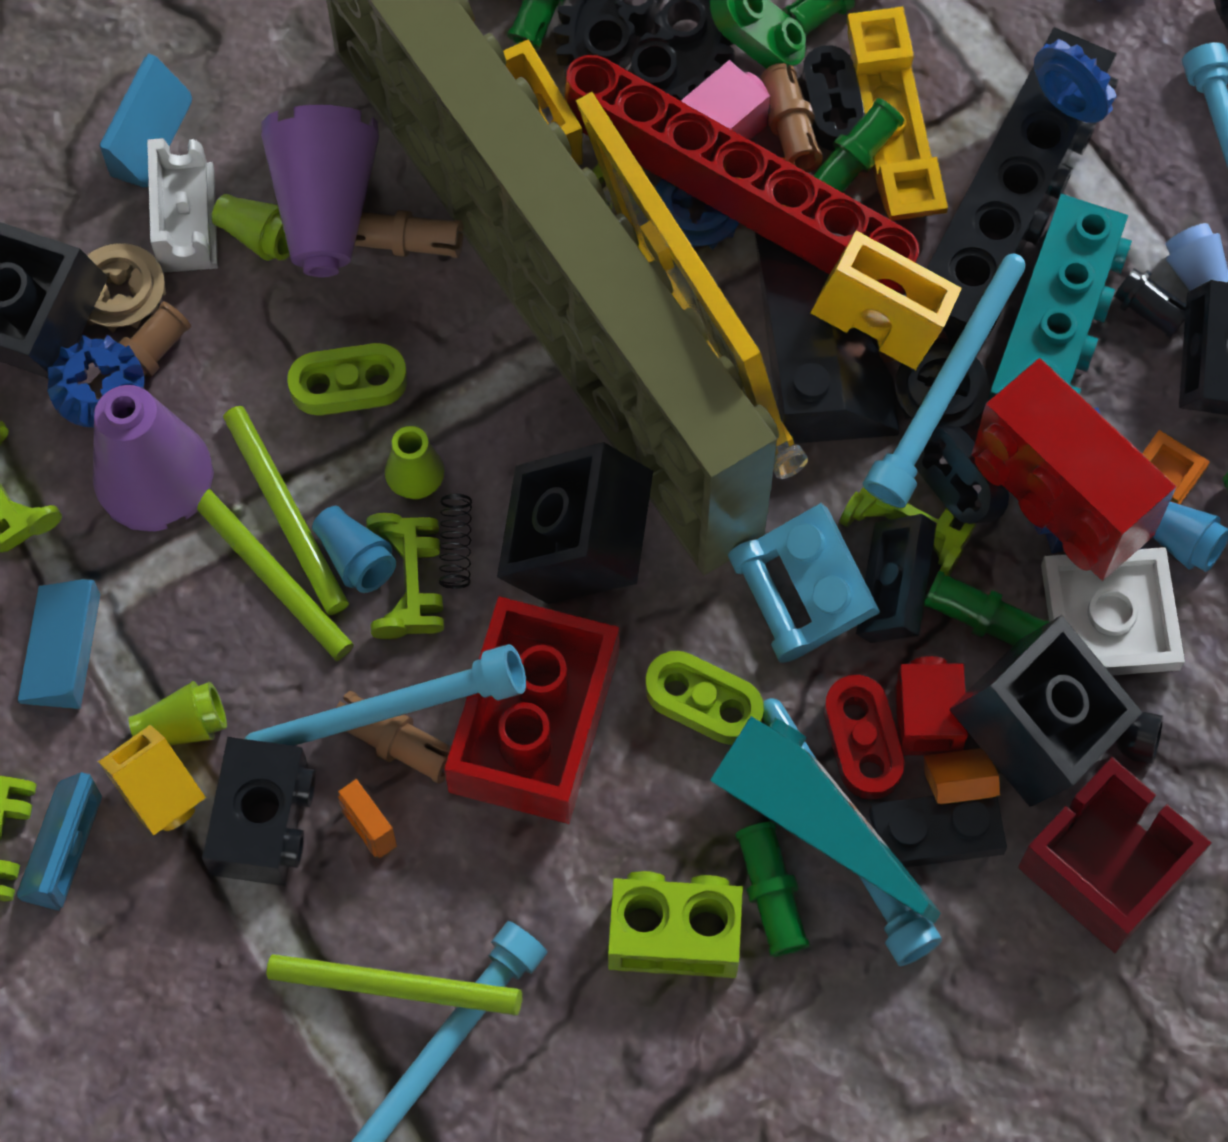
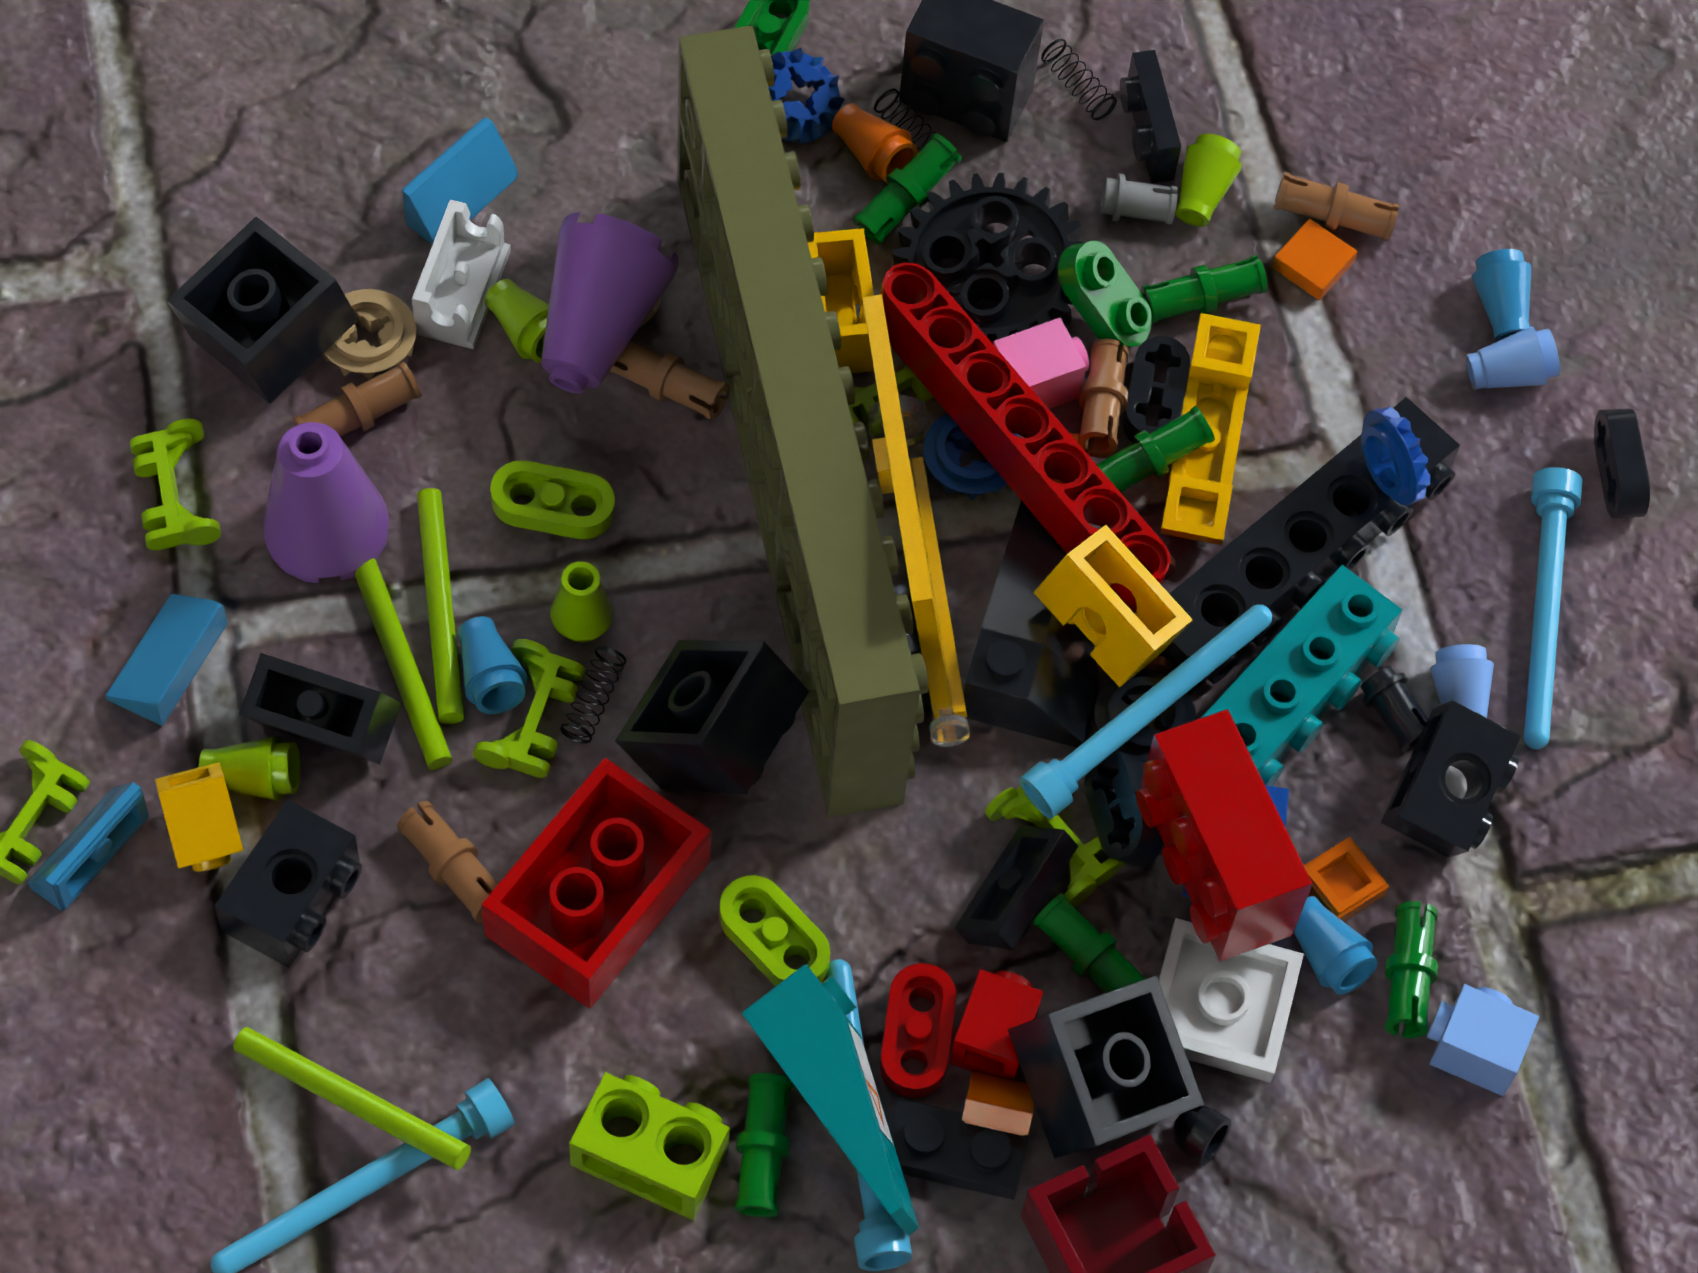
camera: 15 degrees right, 5 degrees down
blue gear [47,335,144,428] -> none
medium azure piece [245,644,526,746] -> none
orange tile [337,779,397,859] -> none
medium azure plate [728,503,880,663] -> none
none -> black brick [239,653,402,765]

